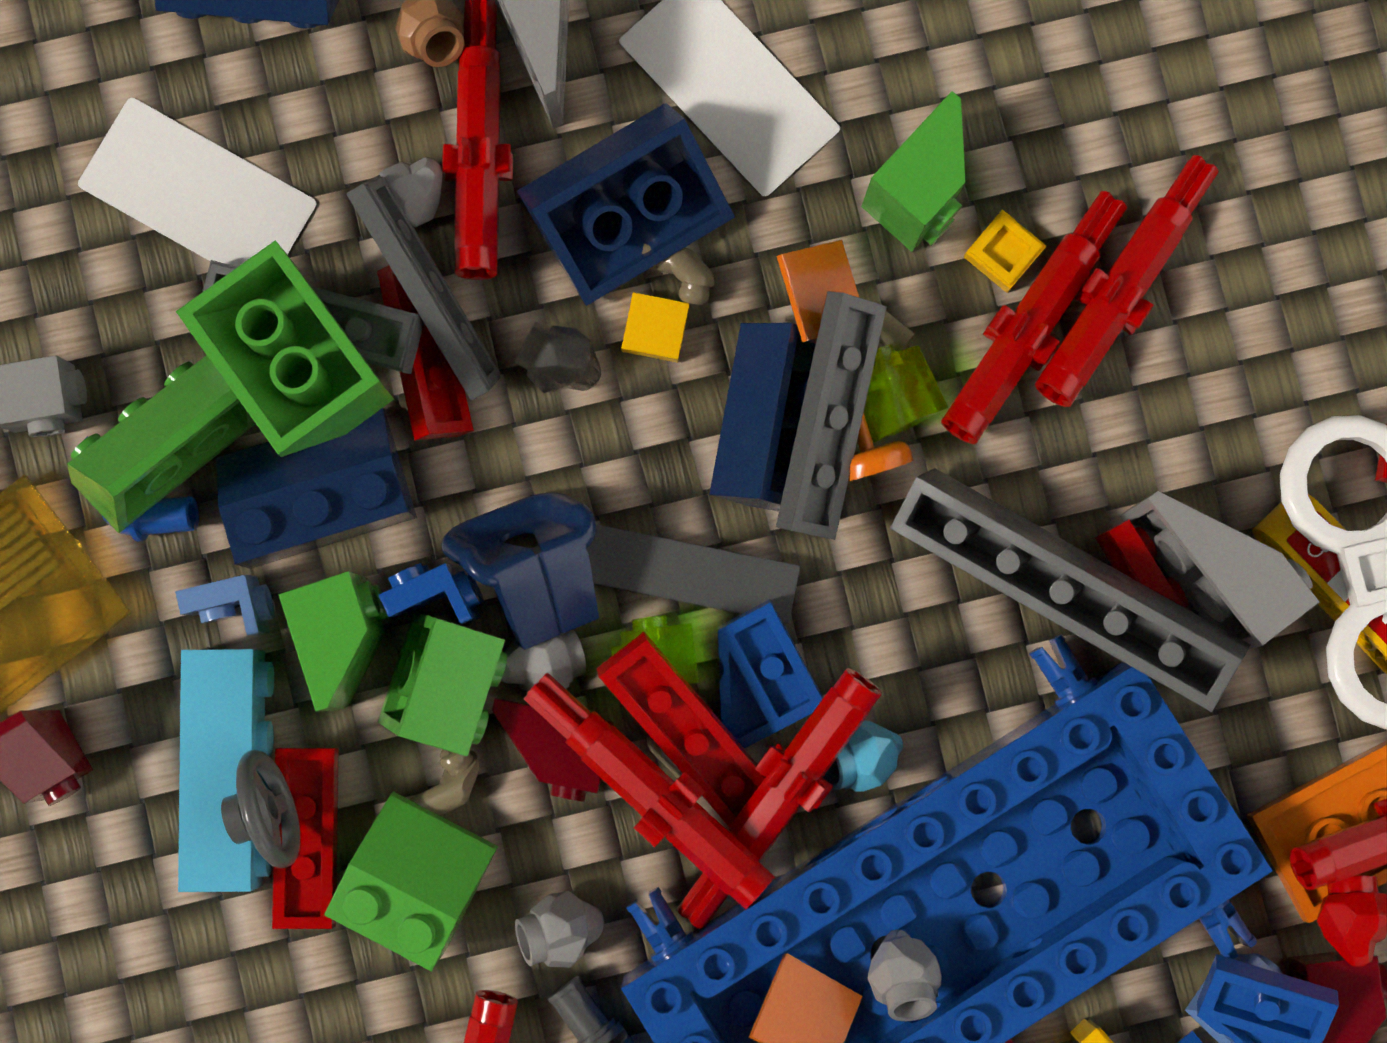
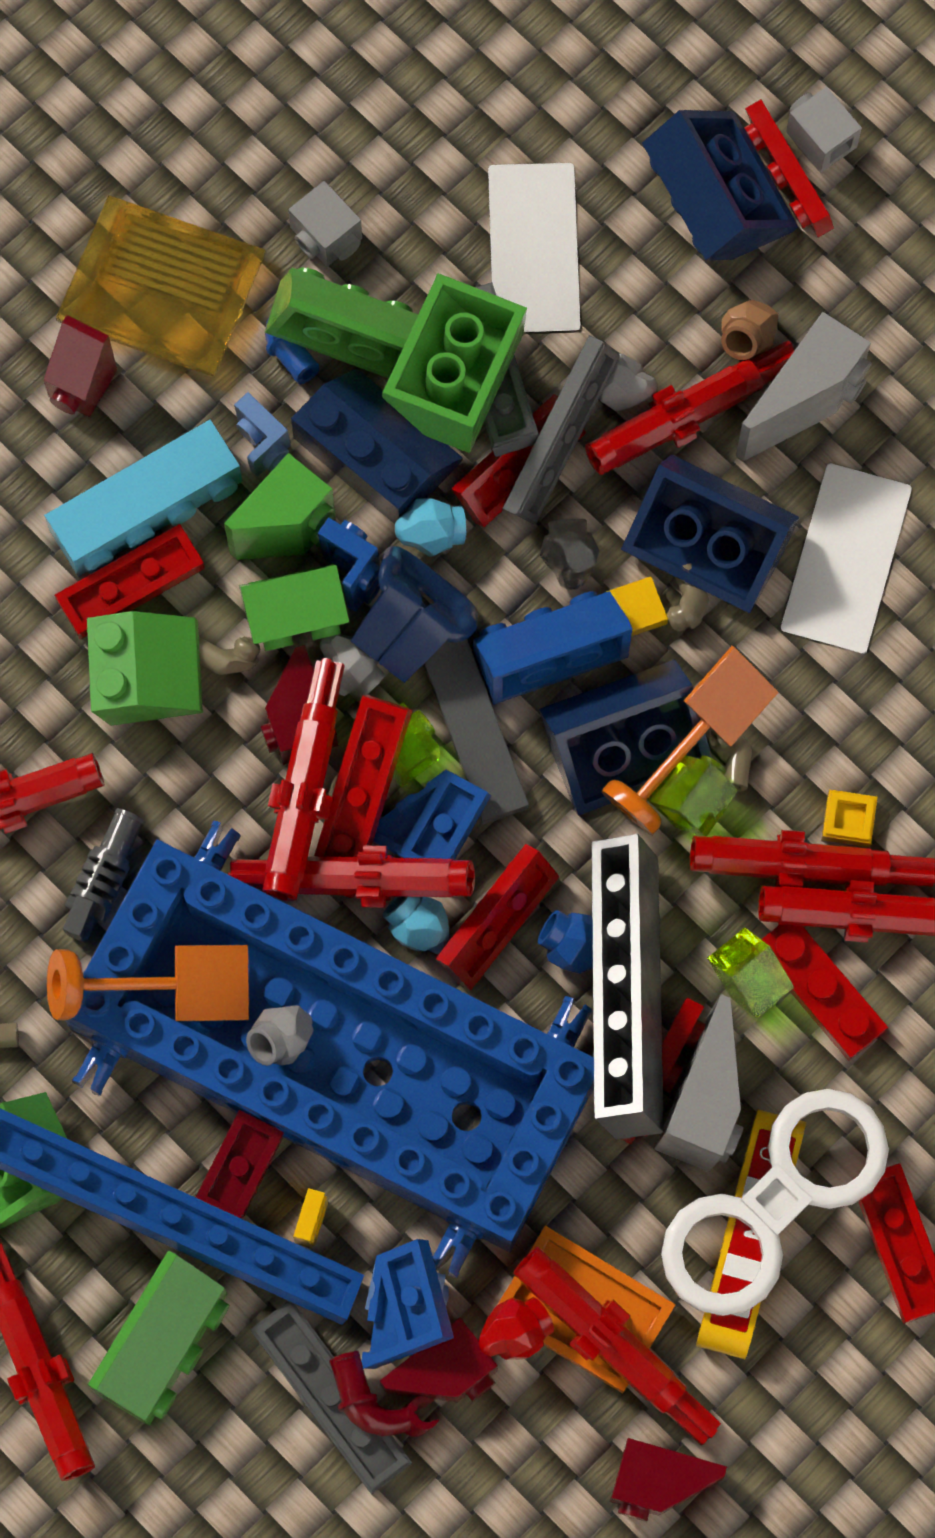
camera: 60 degrees right, 10 degrees down
dark grey piece [221,750,300,868] -> none
light grey rock [515,890,604,968] -> none
dark grey plate [776,291,887,540] -> none
bright green slope [861,91,966,252] -> none
none -> medium azure rock [395,498,466,557]
none -> red plate [435,844,560,991]
none -> blue slope [473,591,632,705]
none -> blue rock [538,910,593,974]
none -> clear neon green brick [707,927,794,1018]
none -> red plate [753,924,888,1061]

